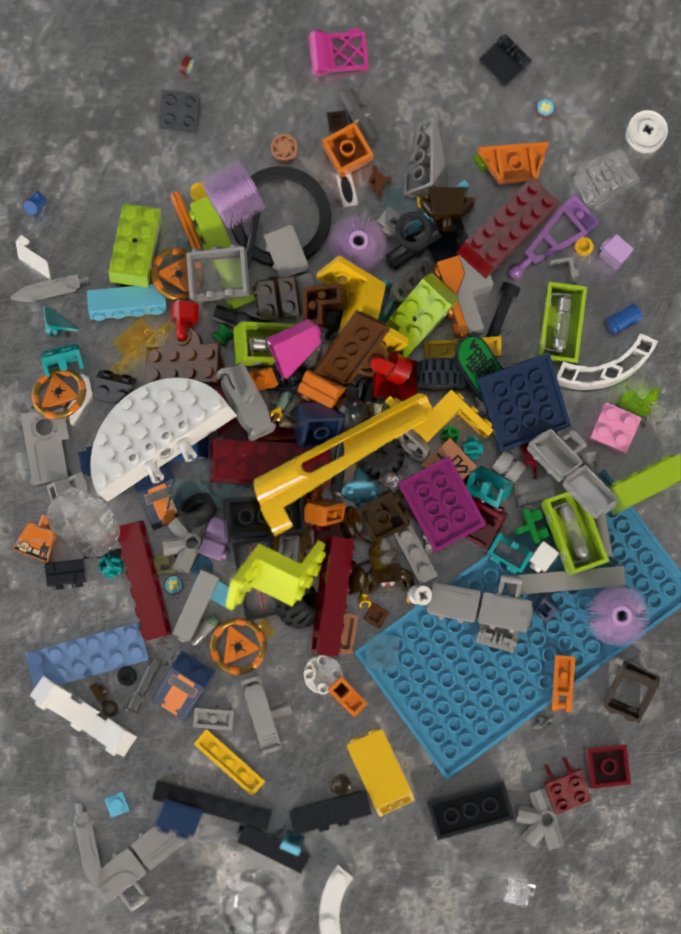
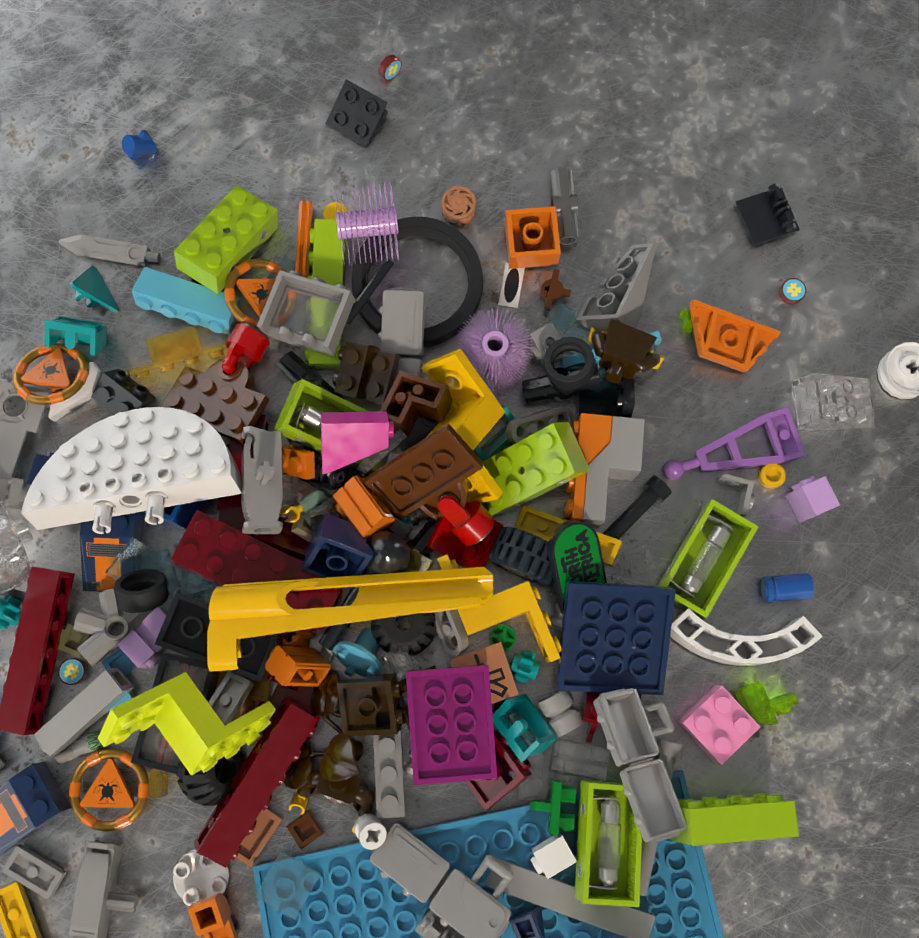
camera: 25 degrees right, 5 degrees down
white piece [16,235,51,280] -> none
green wheel [211,324,234,348] -> none
dark pink piece [308,28,369,75] -> none
dark brown tile [327,110,348,133] -> none
dark red brick [457,177,560,279] -> none
window [487,533,533,574] -> none

